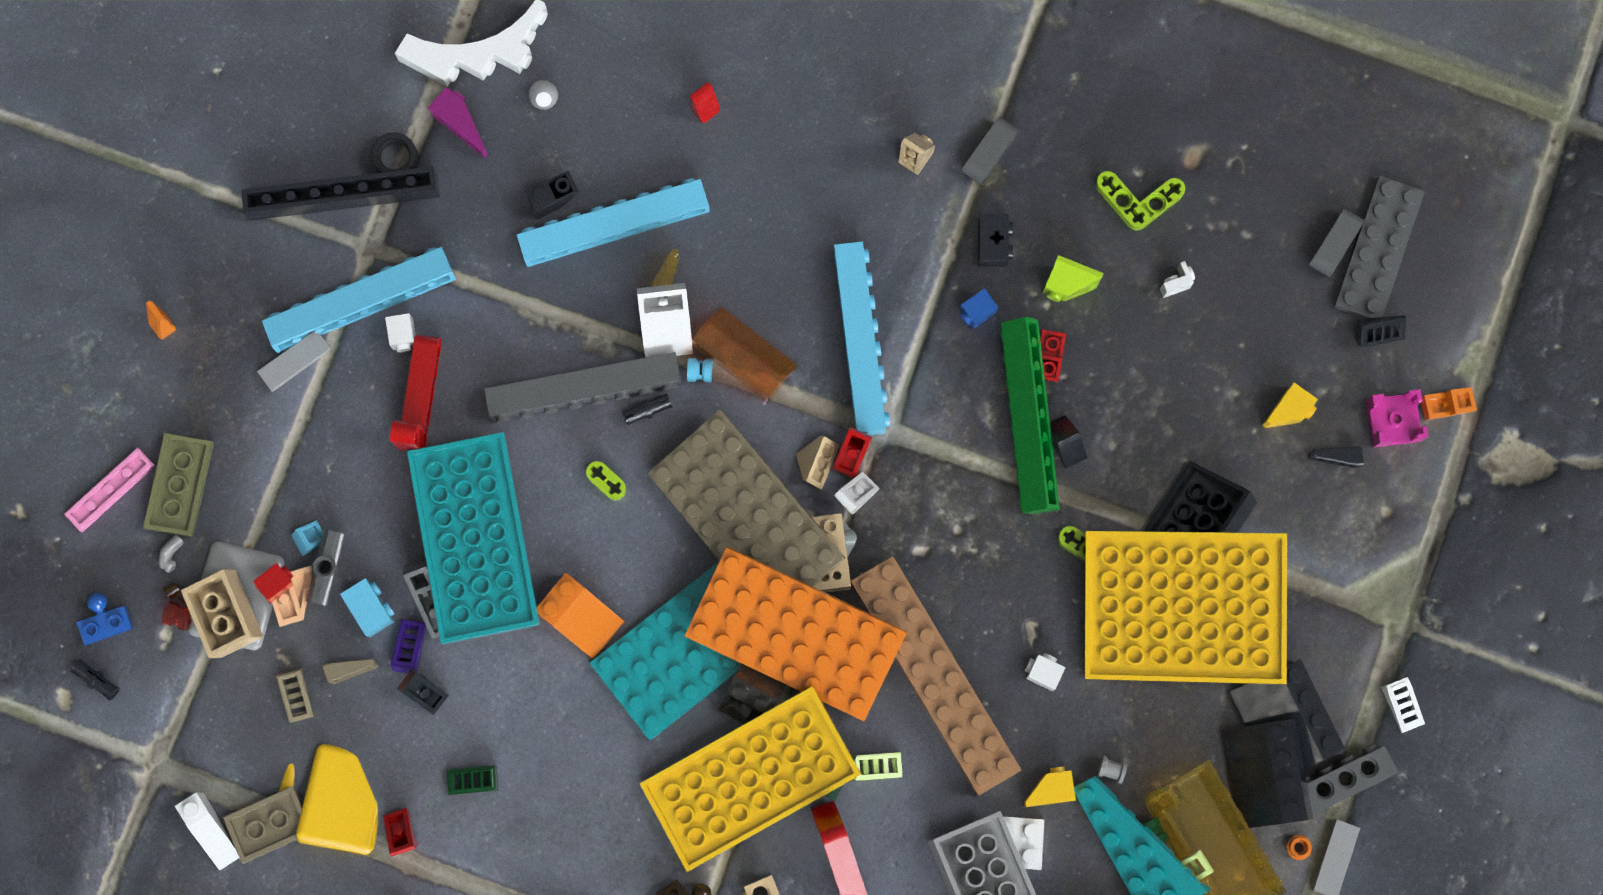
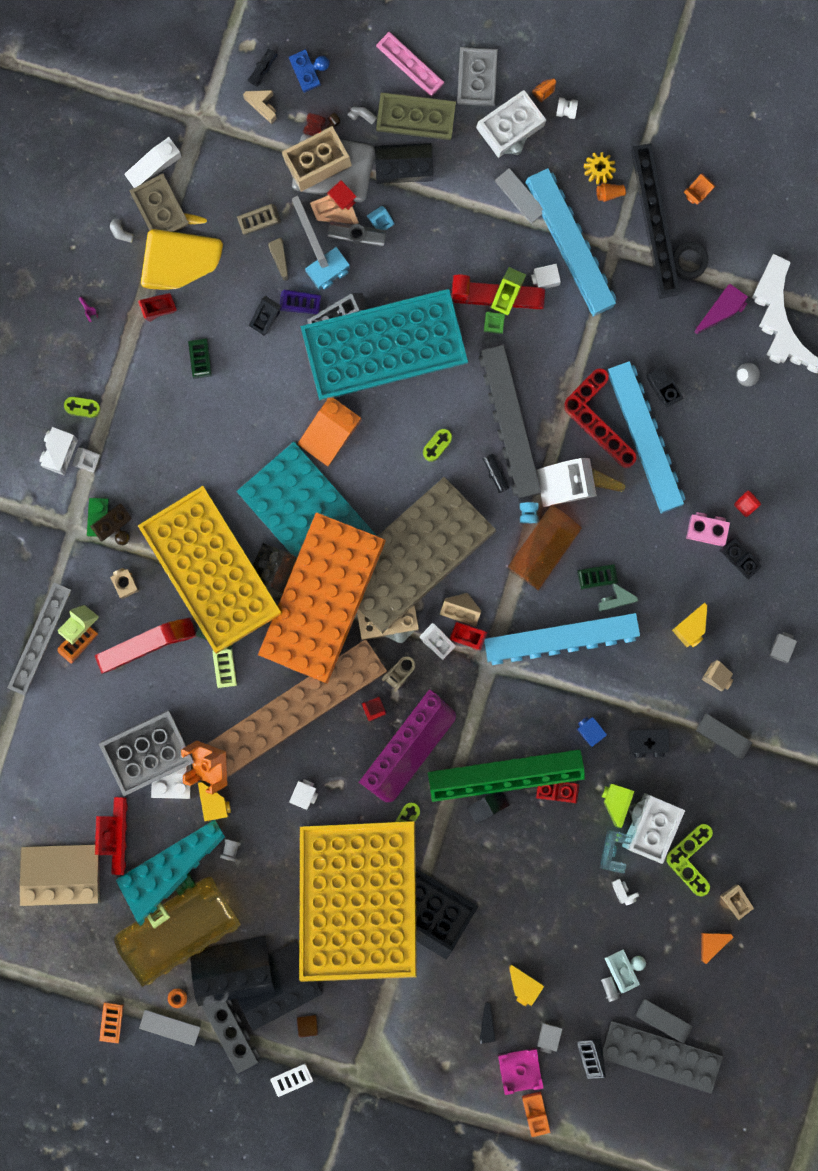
camera: 90 degrees right, 5 degrees up
none -> light grey arm [110,219,134,243]
none -> orange panel [181,740,227,795]
none -> tan slope [243,90,277,124]
none -> light grey tile [292,196,329,268]
none -> reddish brown slope [297,1015,318,1038]
none -> magenta windscreen [359,689,456,802]
none -> red panel [361,697,387,722]
none -> black slope [375,143,433,184]
none -> dark tan piece [381,656,416,692]
none -> light grey tile [457,47,498,106]
none -> white piece [476,90,546,158]
none -> bright green plate [484,312,505,334]
none -> lime slope [491,267,526,315]
none -> light grey brick [537,1023,562,1054]
none -> white wheel [556,97,578,119]
none -> red beam [564,369,637,468]
none -> dark green slope [577,564,618,590]
none -> yellow gear [584,152,616,185]
none -> orange cone [596,183,626,202]
none -> sand green slope [598,584,638,612]
none -> clear light blue panel [599,830,633,874]
none -> light grey pin [601,976,620,1002]
none -> light aqua plate [605,949,646,994]
none -> white piece [622,793,685,864]
none -> yellow slope [672,603,707,647]
none -> orange bracket [684,173,716,205]
none -> bright pink brick [686,512,730,547]
none -> orange slope [701,933,733,964]
none -> black slope [720,538,762,580]
none -> tan slope [721,884,754,920]
none -> light grey brick [769,632,797,663]

